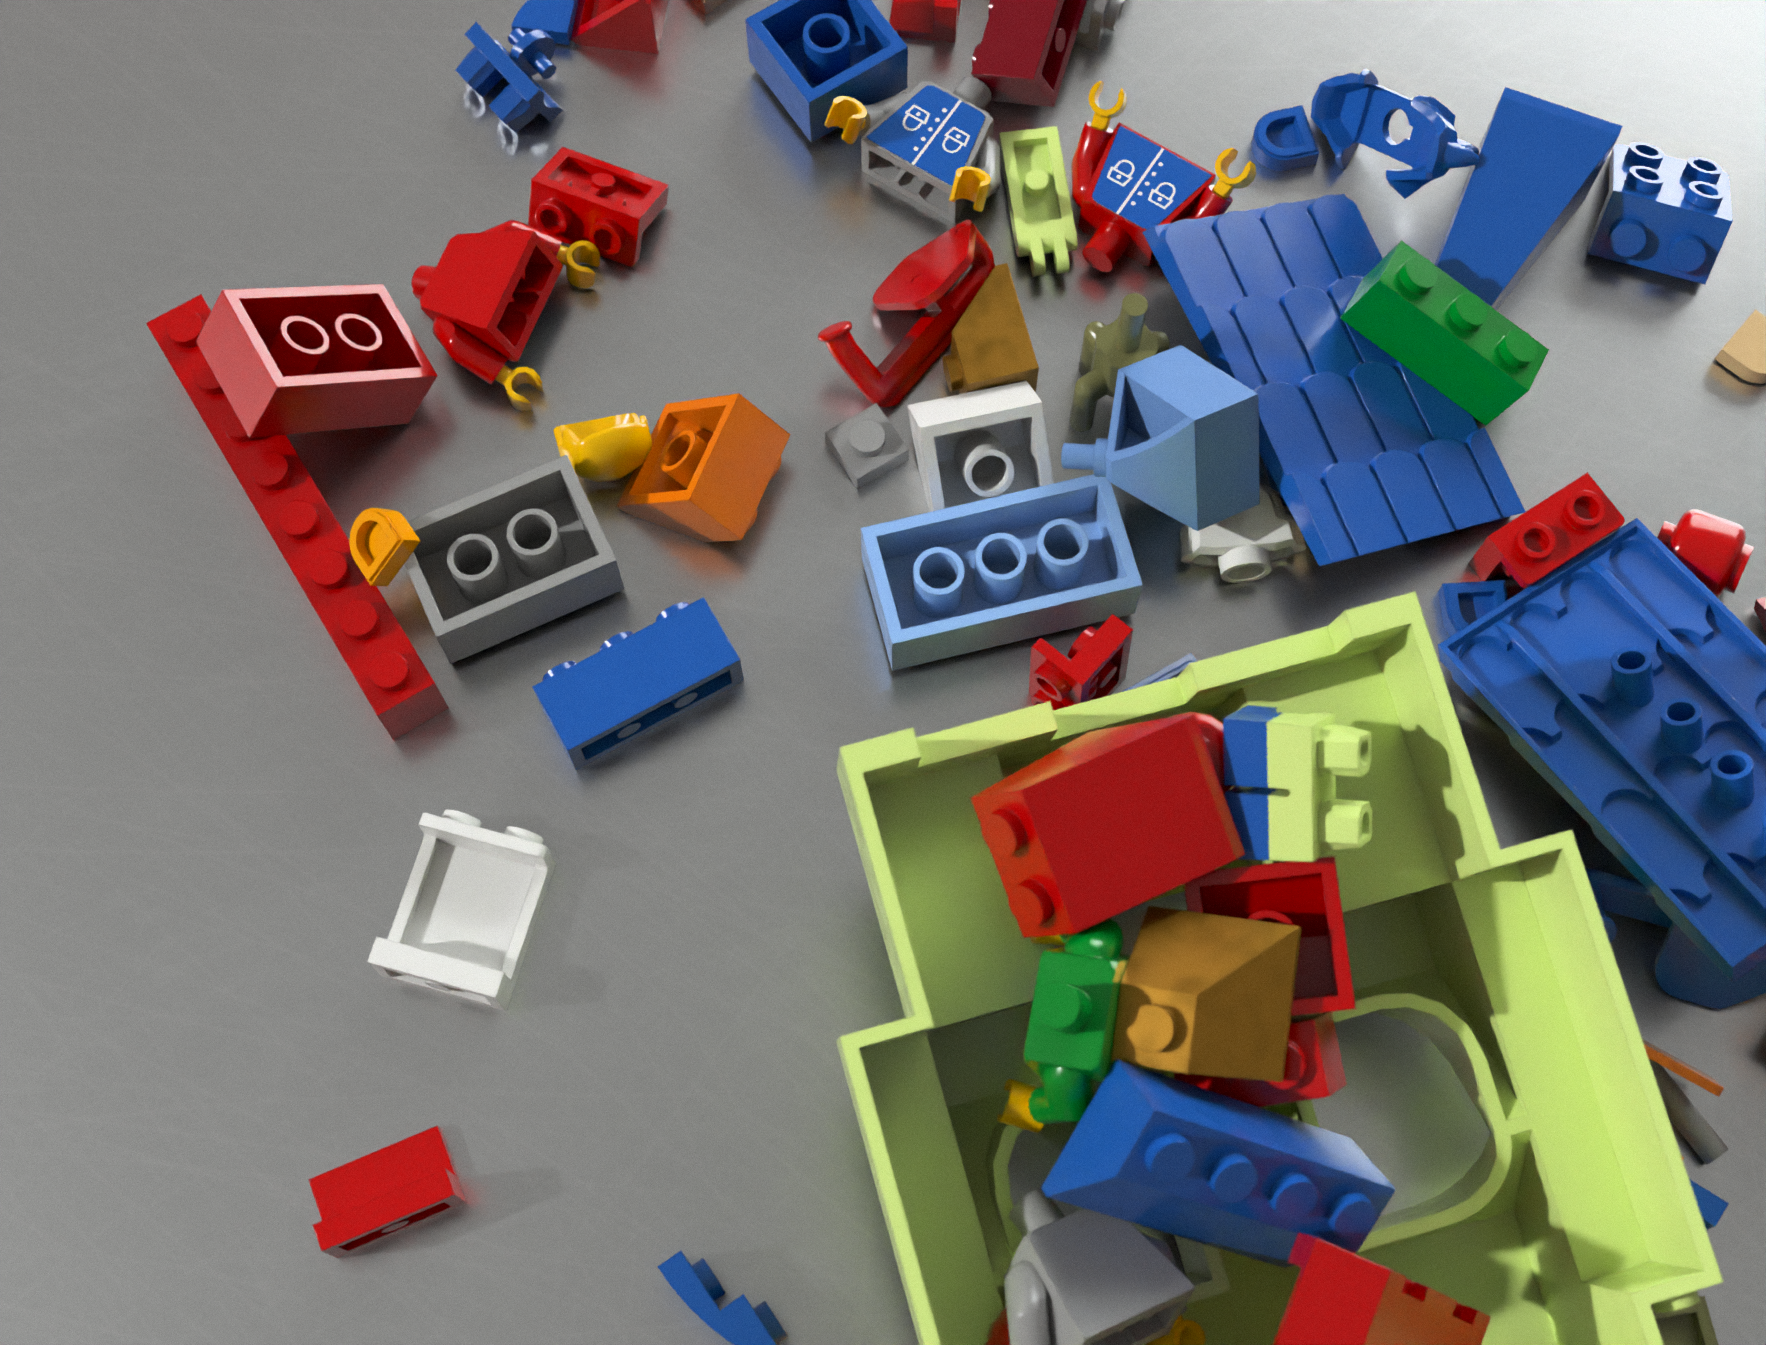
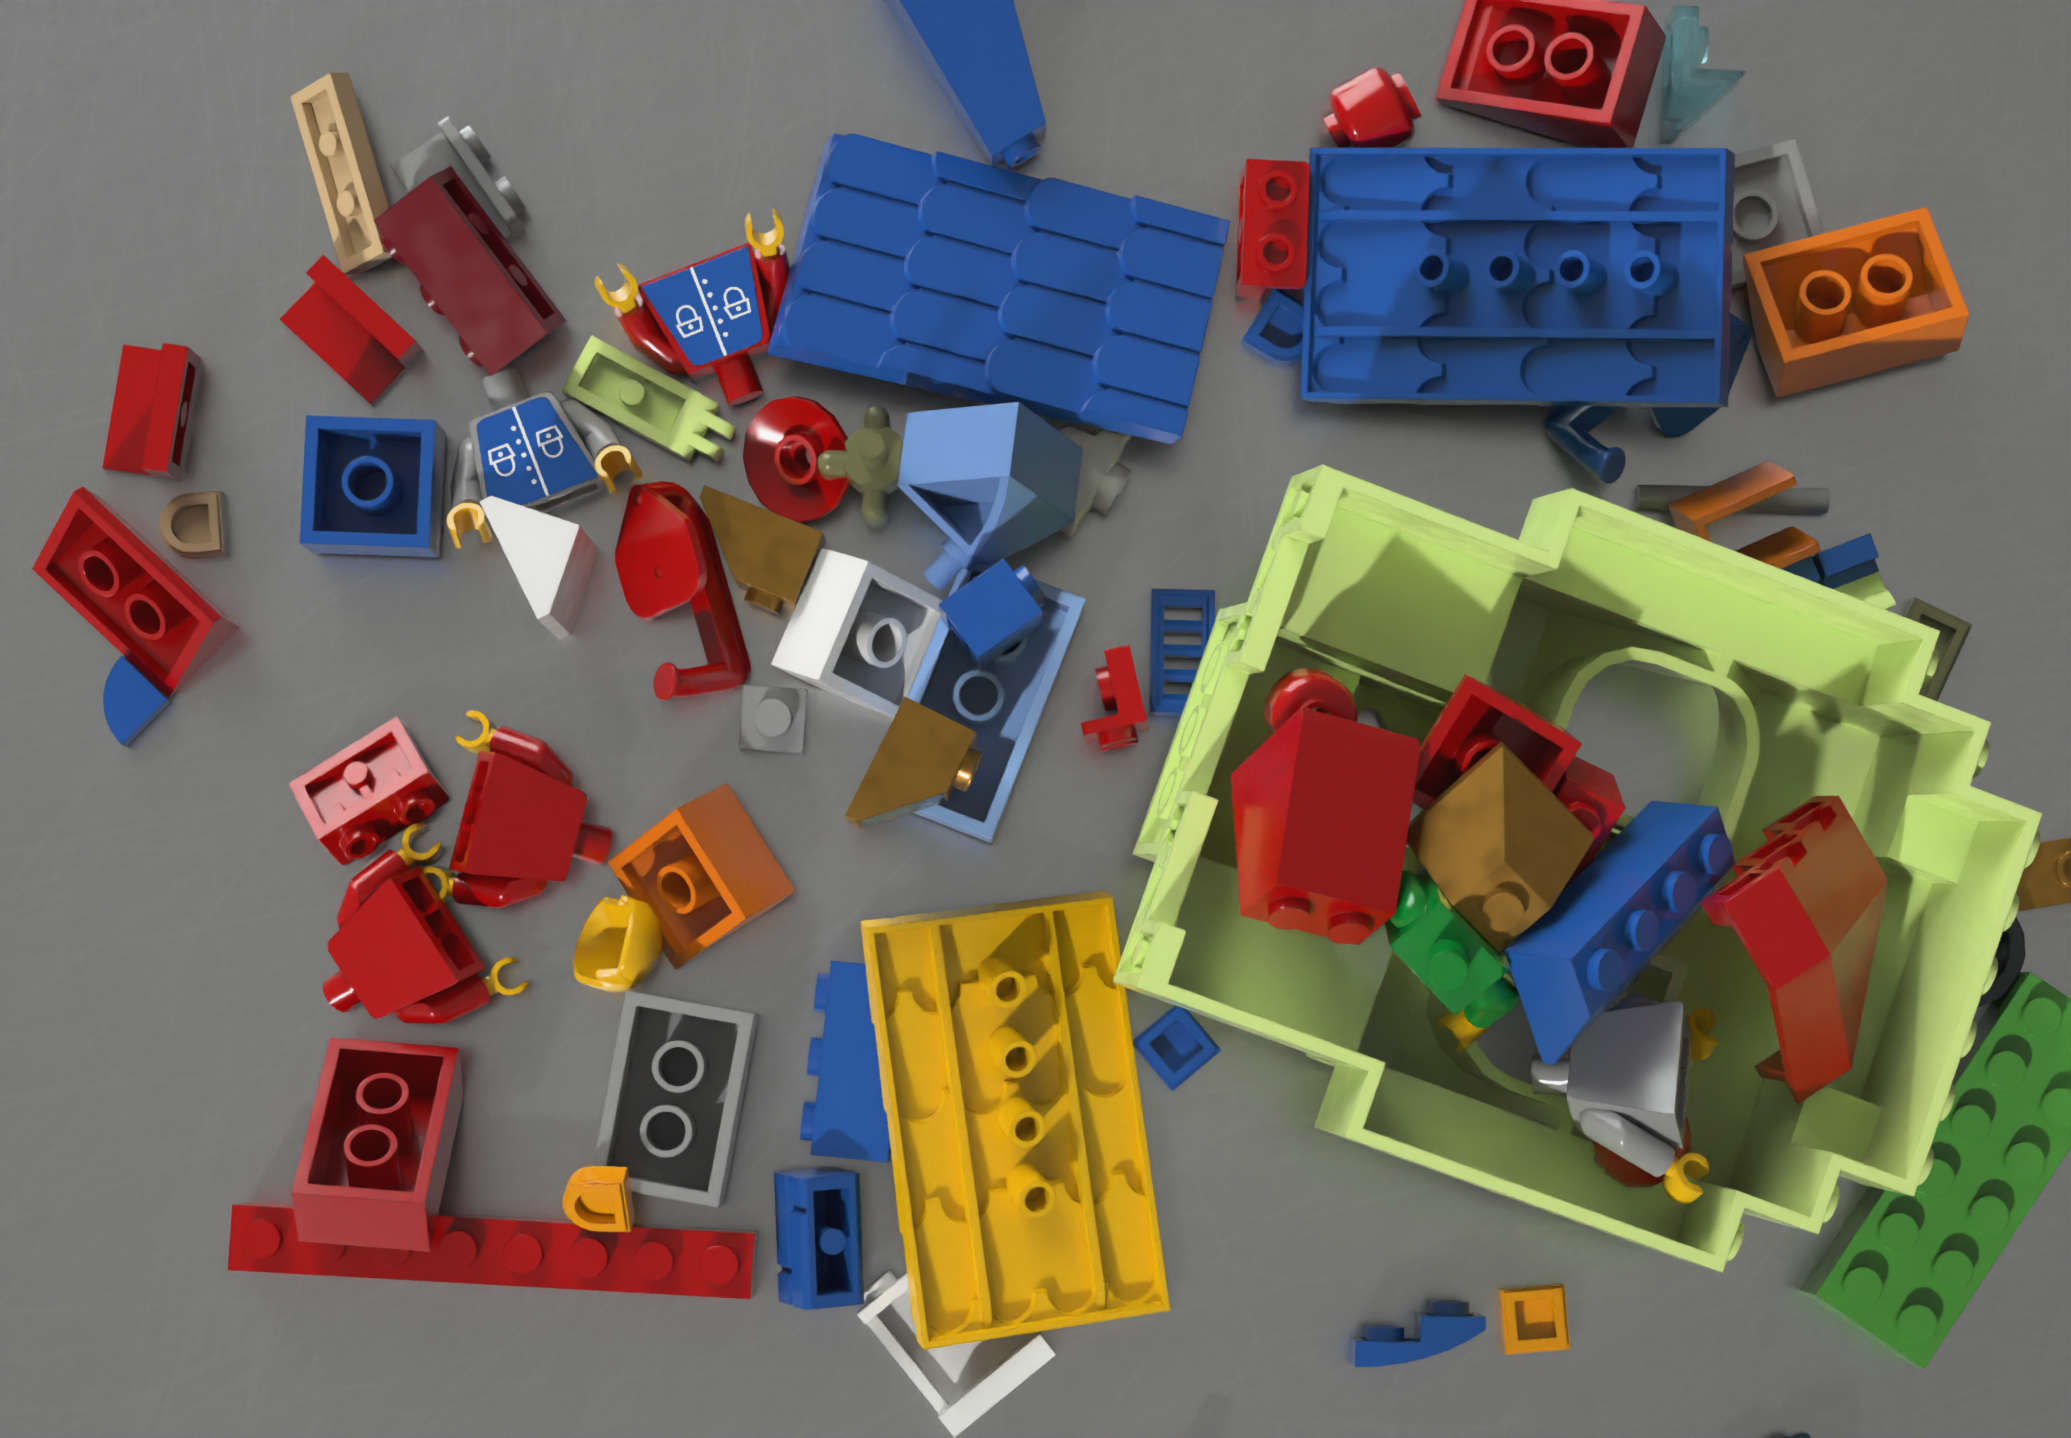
camera: 60 degrees left, 15 degrees up
blue hips [455,22,563,133] -> none
yellowish green hips [1223,705,1372,862] -> none
blue tile [1251,105,1320,171] -> none
blue piece [1311,68,1479,199] -> none
green brick [1340,240,1549,426] -> none
none -> red torso [422,710,612,908]
none -> white slope [480,496,600,640]
none -> red dish [743,396,850,523]
none -> blue brick [774,1167,864,1310]
none -> pearl gold slope [845,697,983,830]
none -> yellow piece [860,890,1170,1350]
none -> blue brick [939,558,1045,671]
none -> blue tile [1133,1005,1221,1091]

